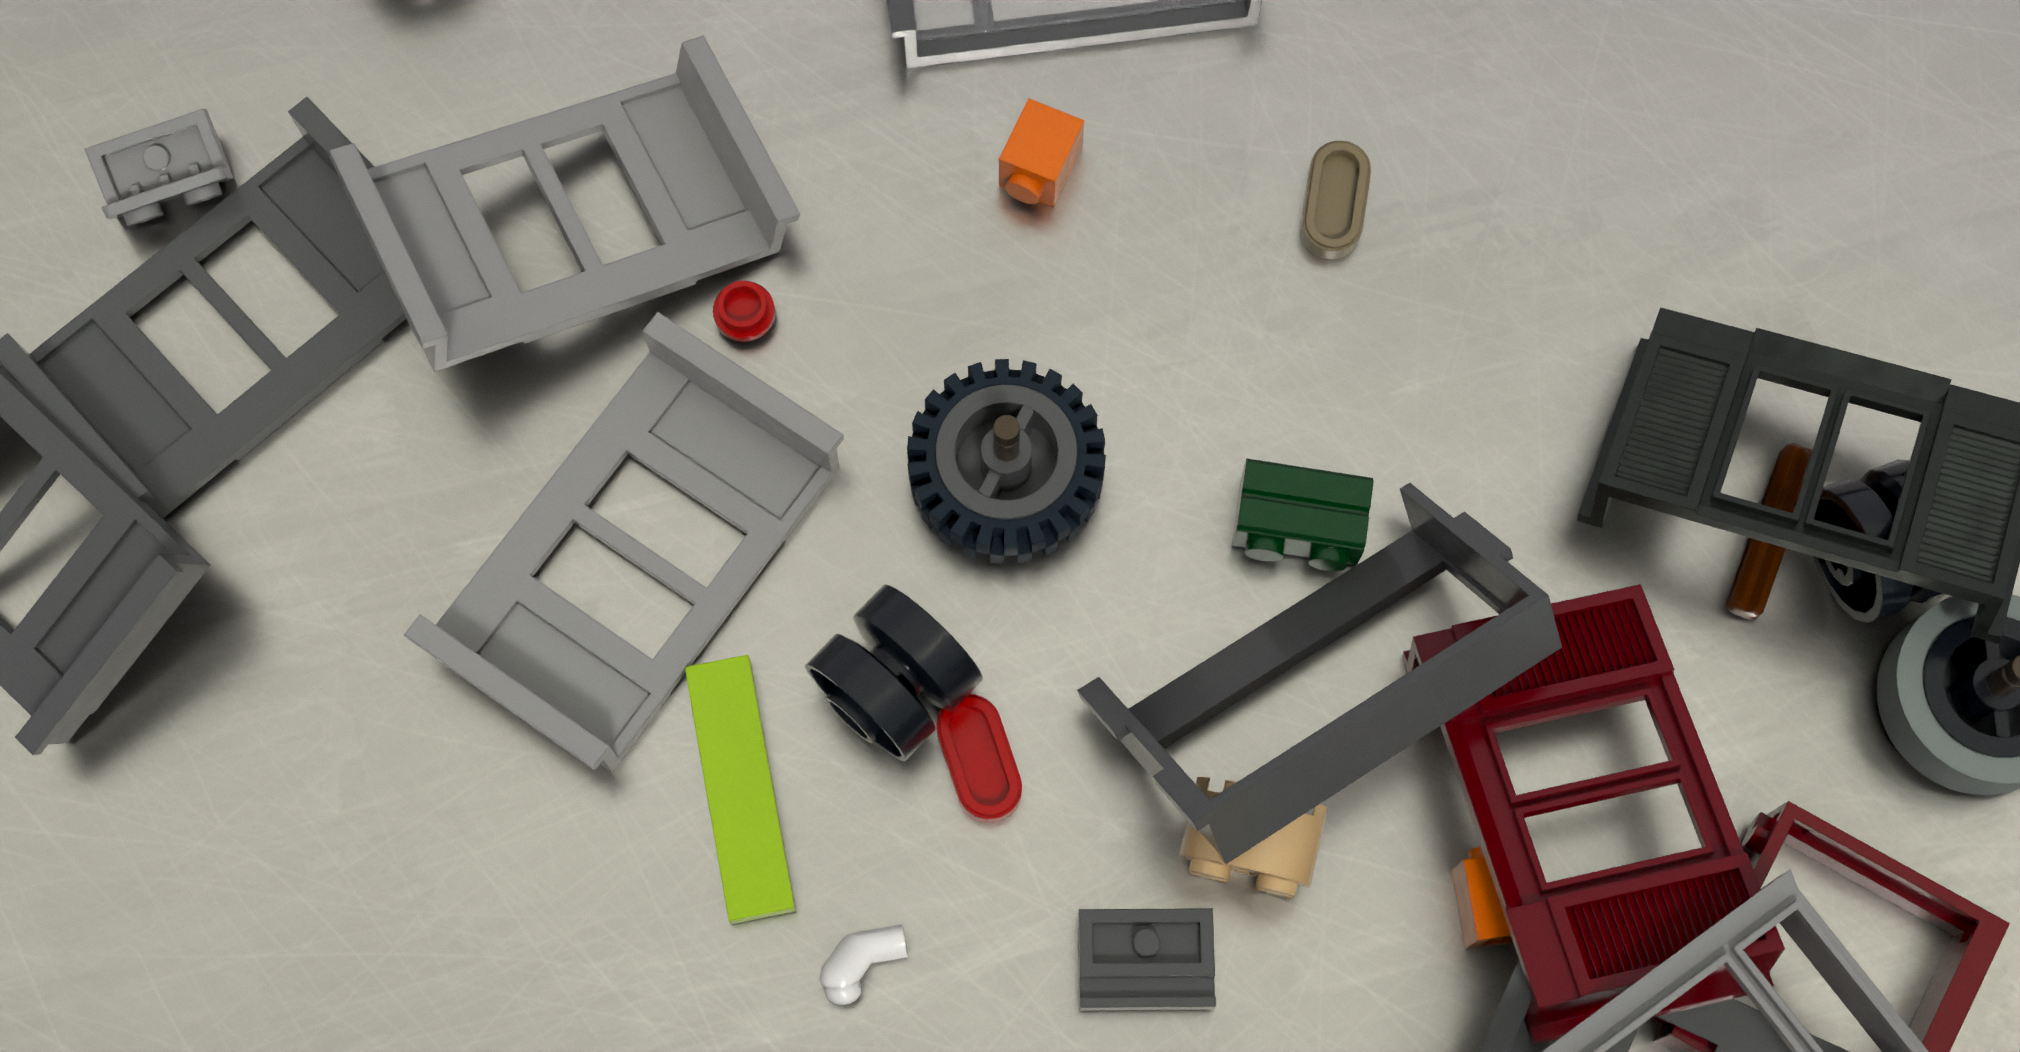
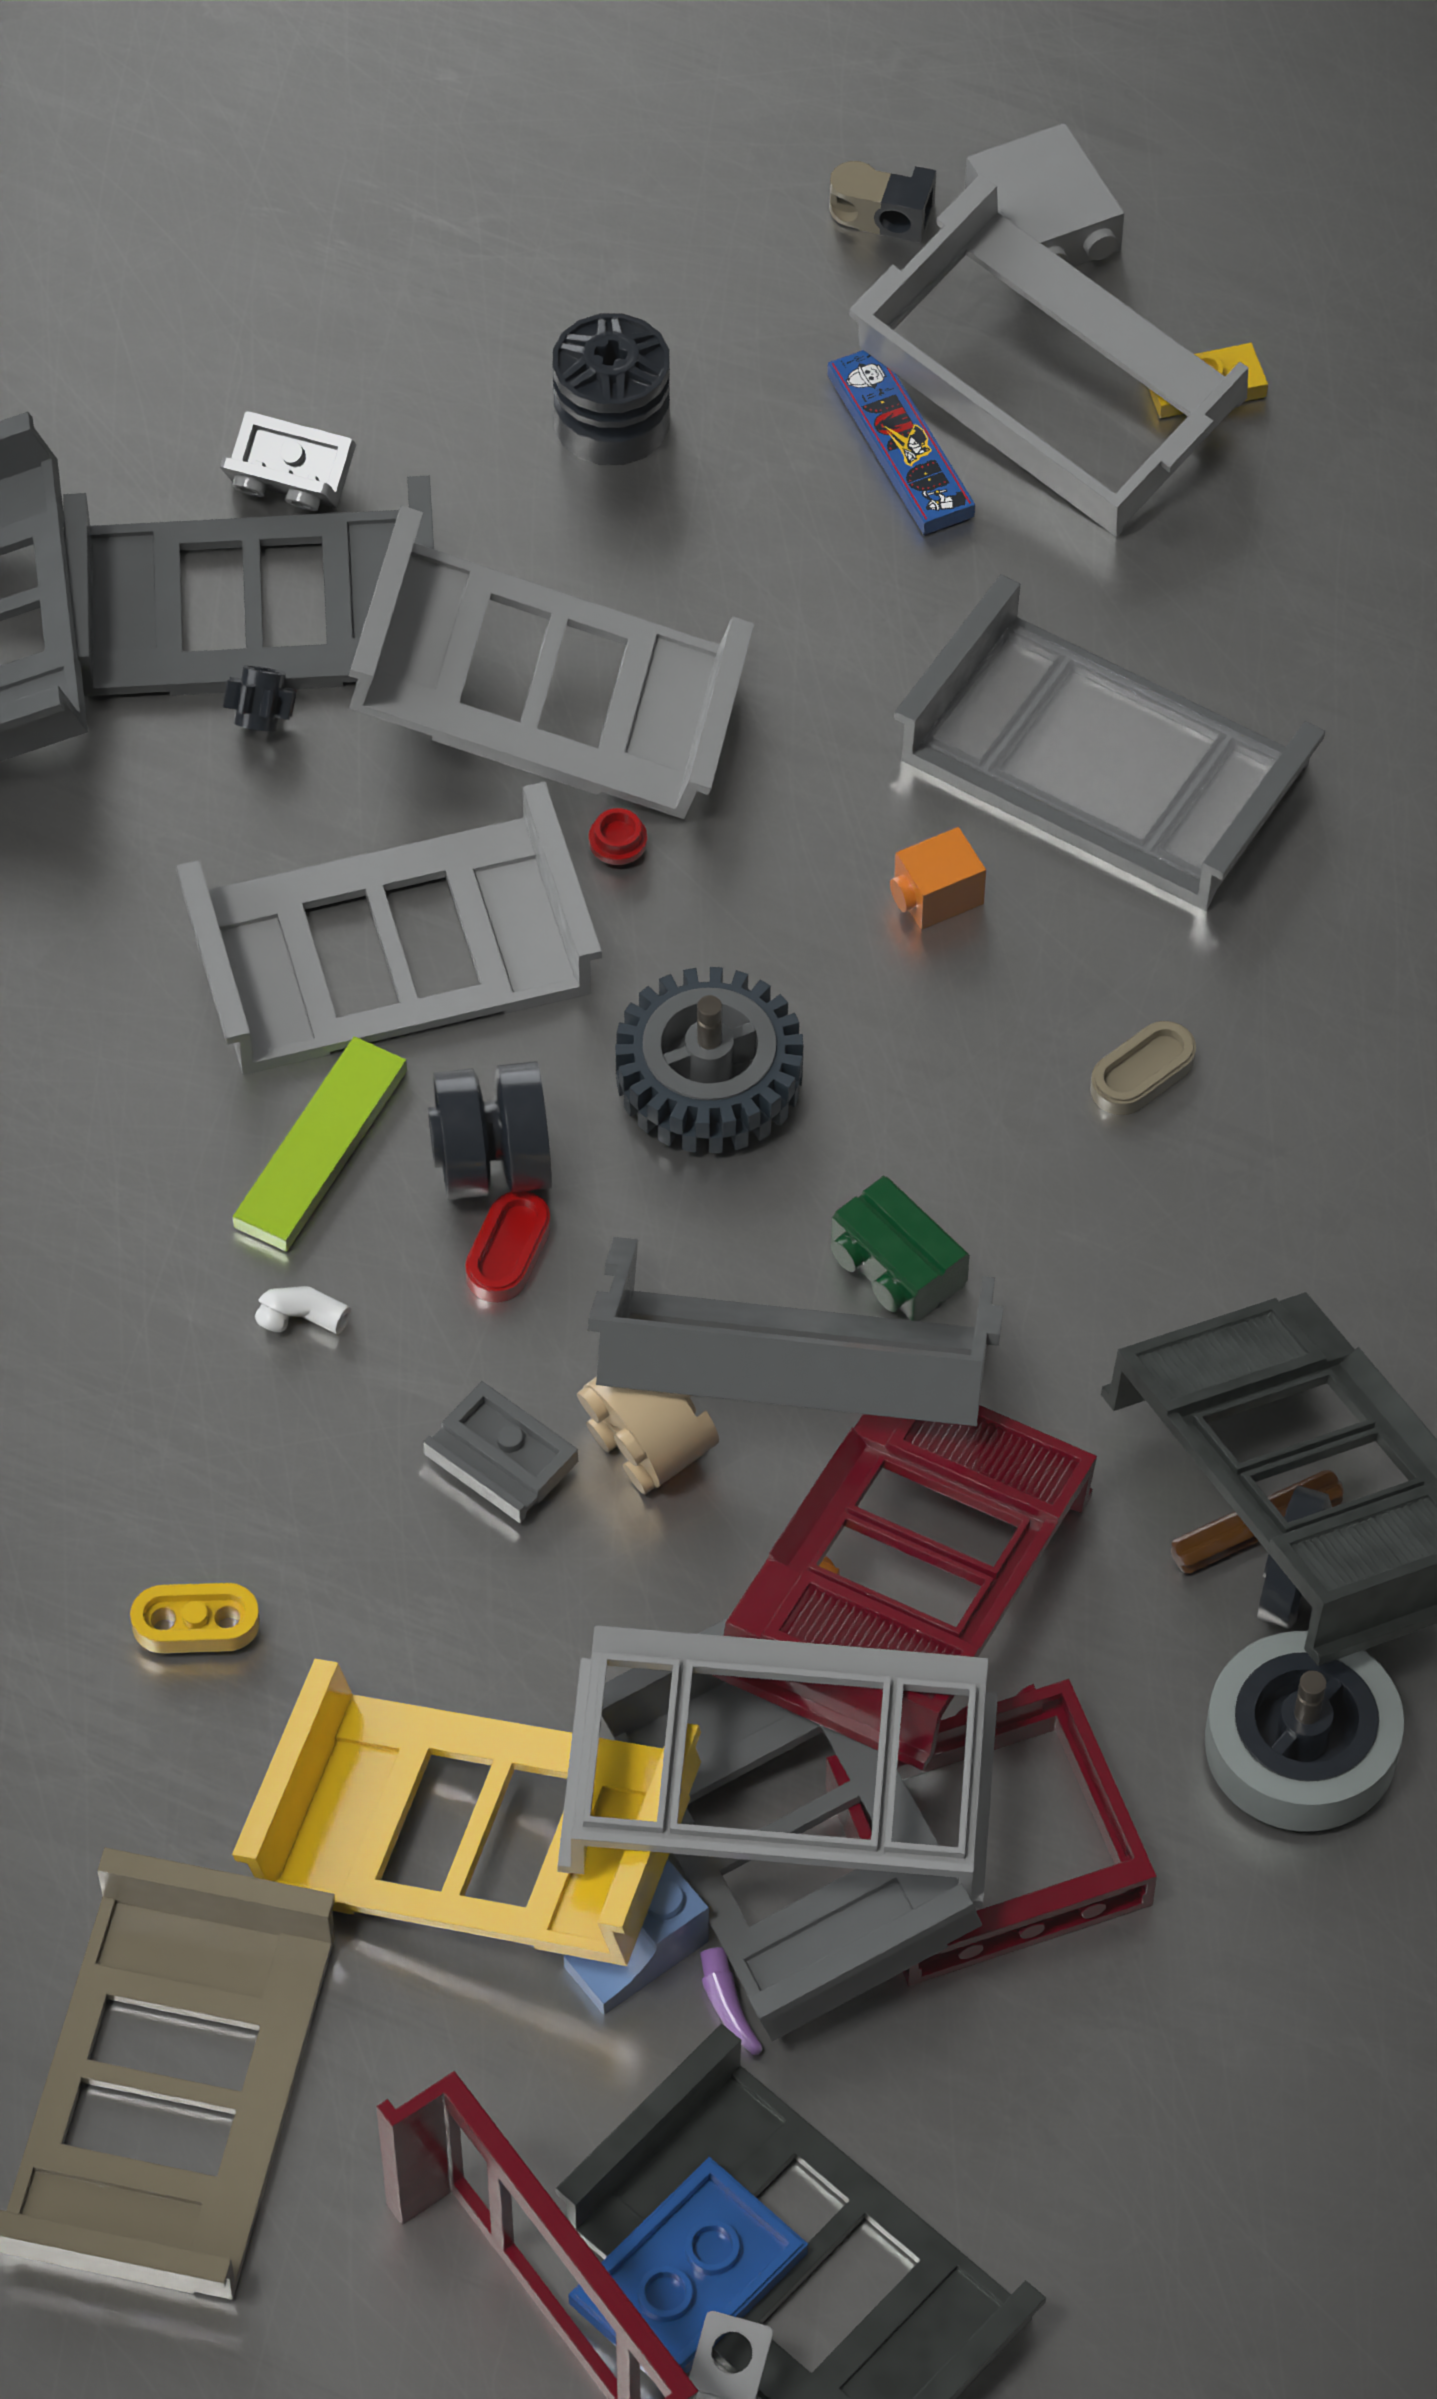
camera: 40 degrees right, 15 degrees down
none -> black gear [223,665,297,732]

